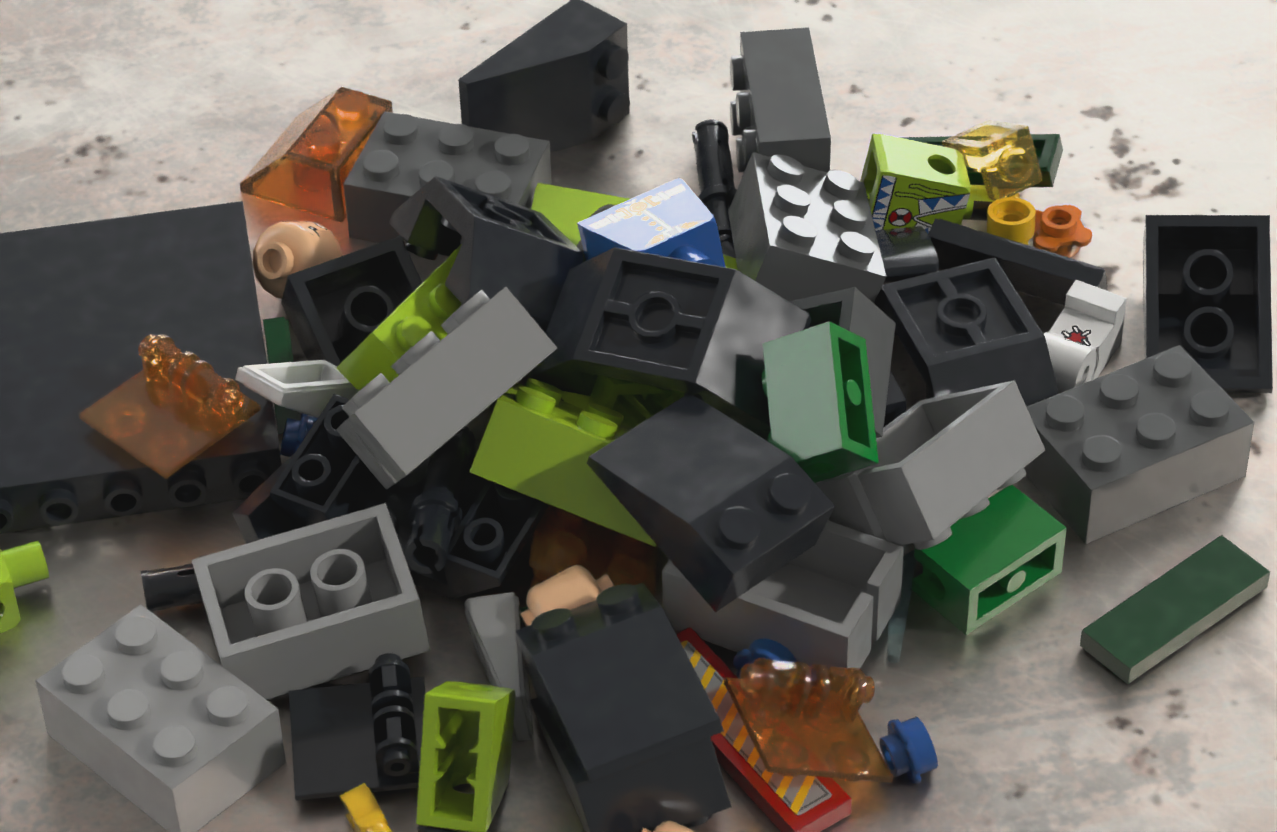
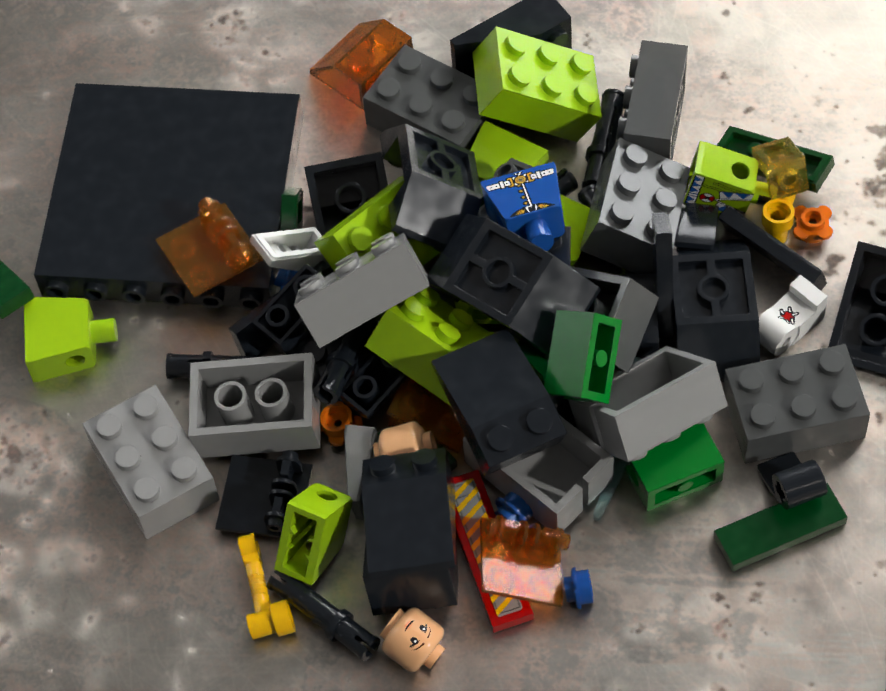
camera: 20 degrees right, 15 degrees up
light nougat head [252,221,342,299] -> none
none -> orange plate [320,401,363,447]
none -> lime brick [472,26,602,142]
none -> black tile [652,212,674,338]
none -> black panel [757,452,828,510]

